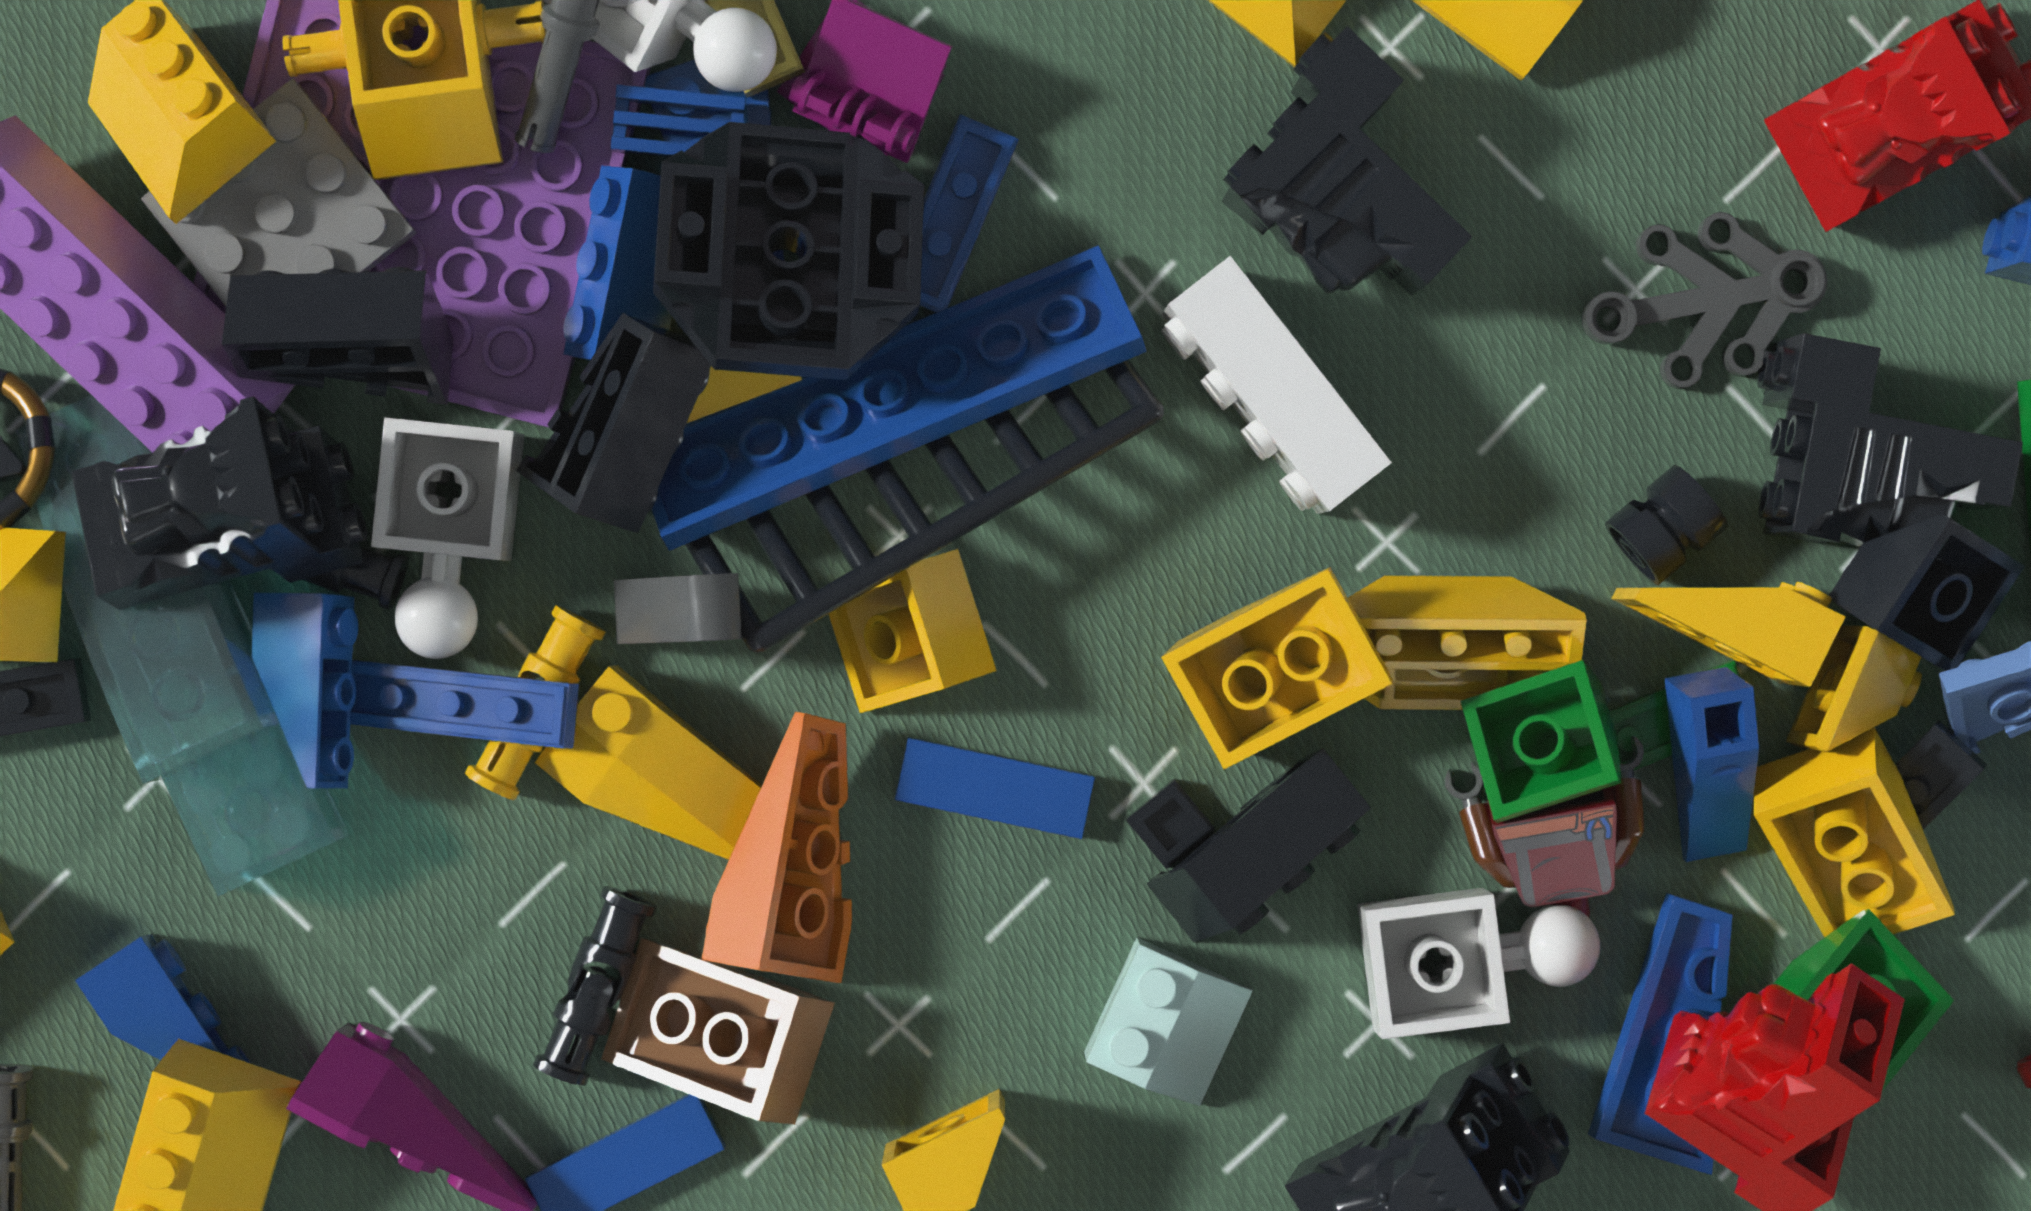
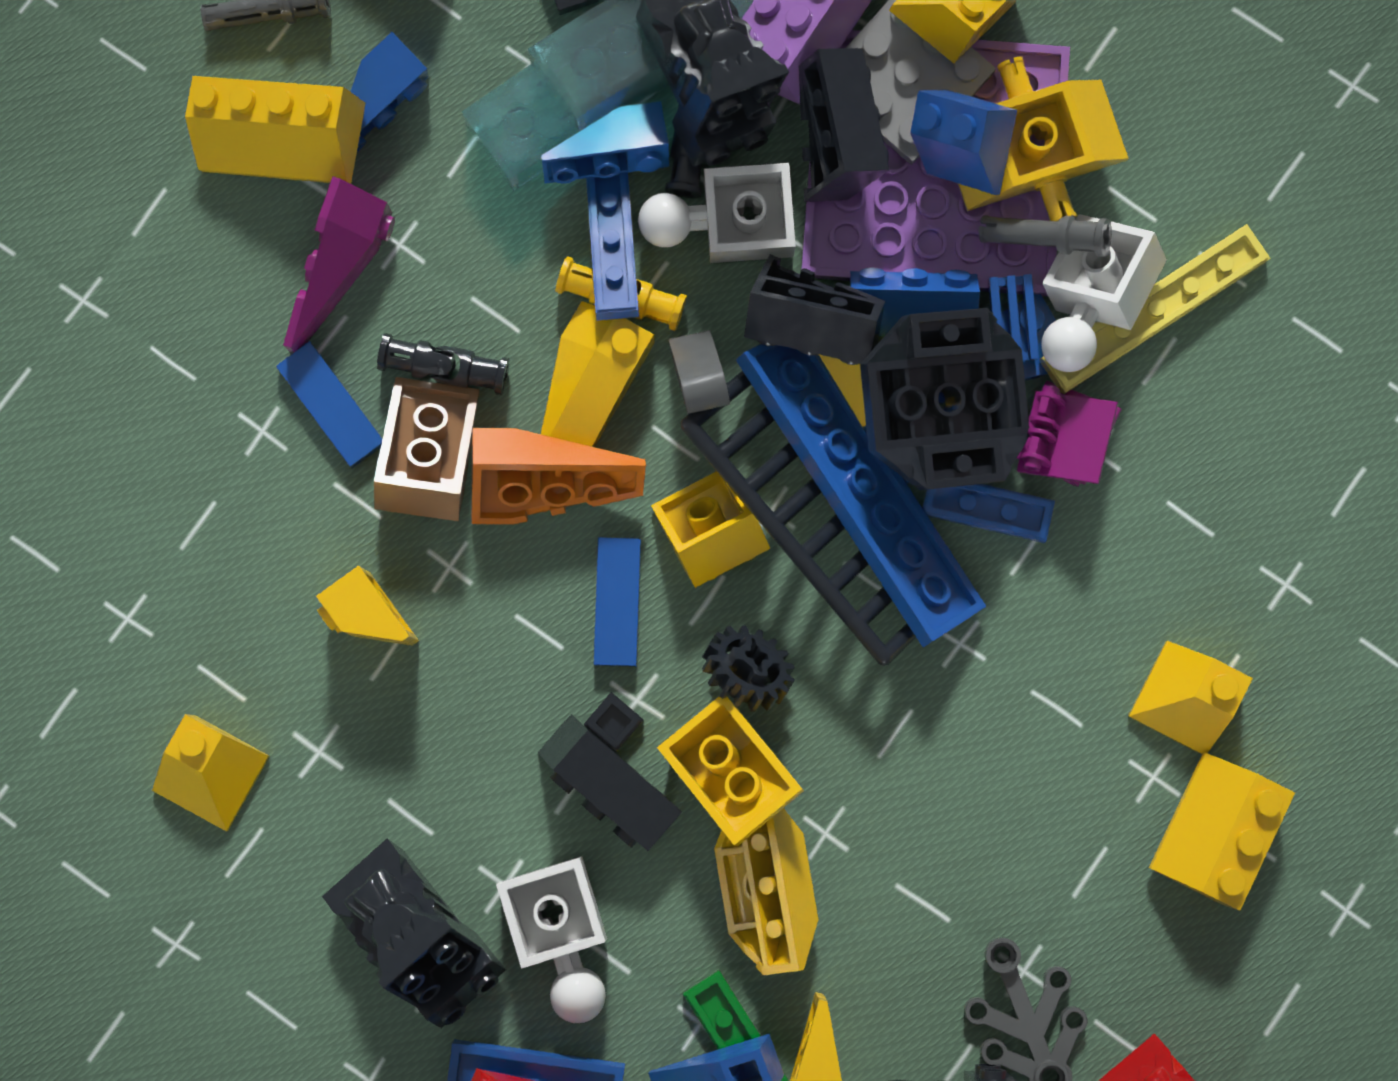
camera: 80 degrees right, 5 degrees down
light aqua slope [1084,937,1253,1106] -> none
white brick [1161,256,1392,514] -> none
black brick [1222,26,1472,296] -> none
torso [1445,736,1644,917] -> none
green slope [1461,660,1621,823] -> none
black wheel [1605,465,1729,586] -> none
none -> black gear [702,625,795,712]
none -> blue slope [910,90,1017,195]

